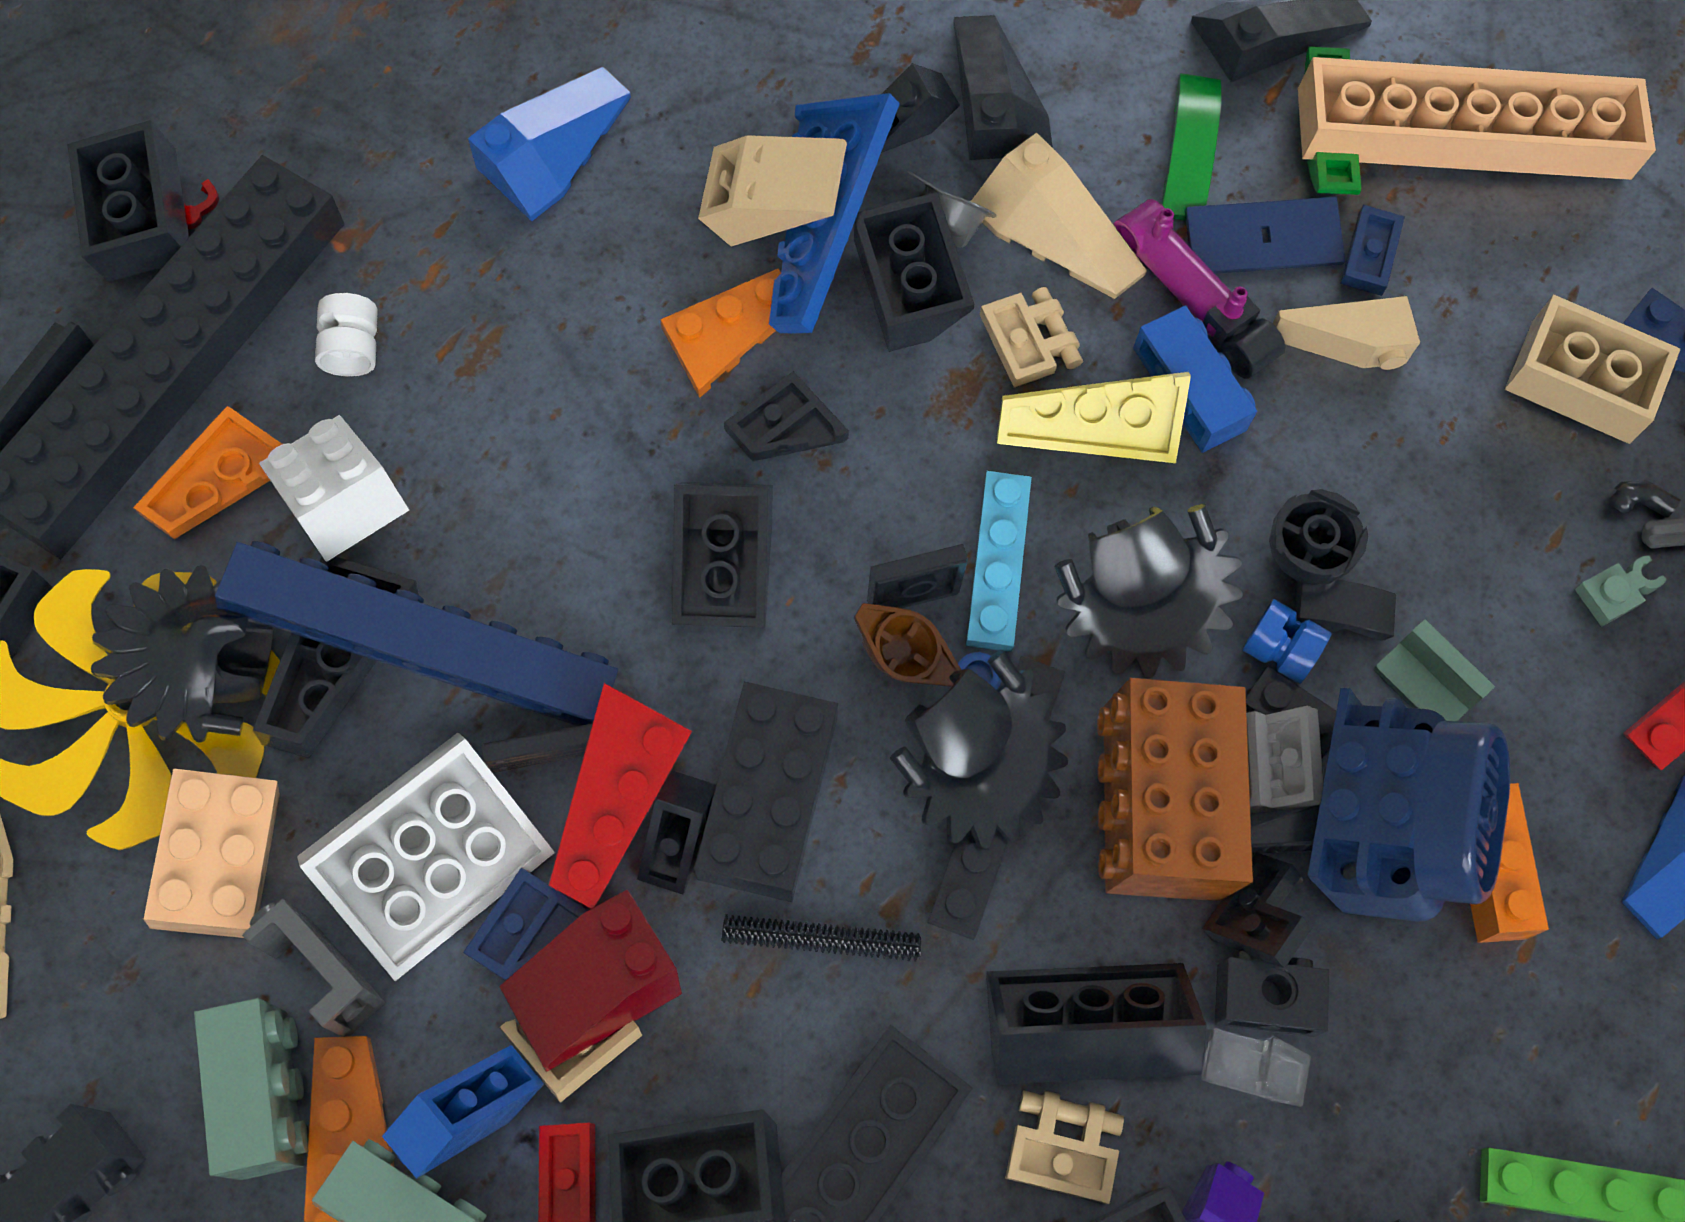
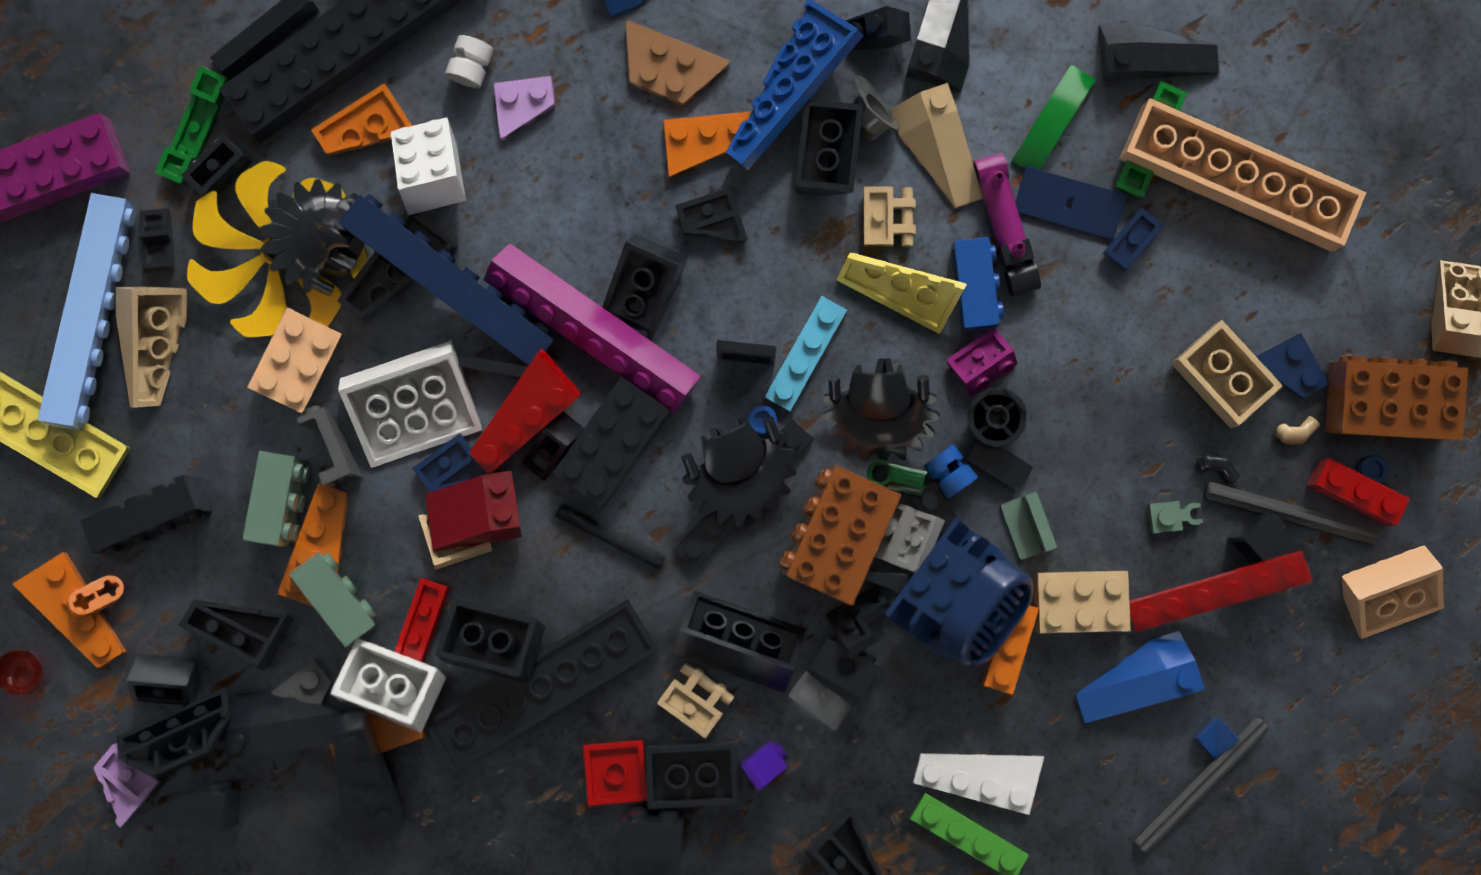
camera: 30 degrees right, 15 degrees up
blue brick [382,1045,544,1179] -> none
tan slope [698,136,847,247] -> none
reddish brown hat [854,603,961,686] -> none
tan slope [1273,296,1420,370] -> none
none -> magenta brick [483,243,701,413]
none -> lavender wing [494,76,556,140]
none -> medium nougat wing [626,20,730,106]
none -> dark green piece [867,460,928,497]
none -> white wing [913,753,1044,815]
none -> magenta bracket [946,327,1018,397]
none -> tan brick [1033,571,1130,633]

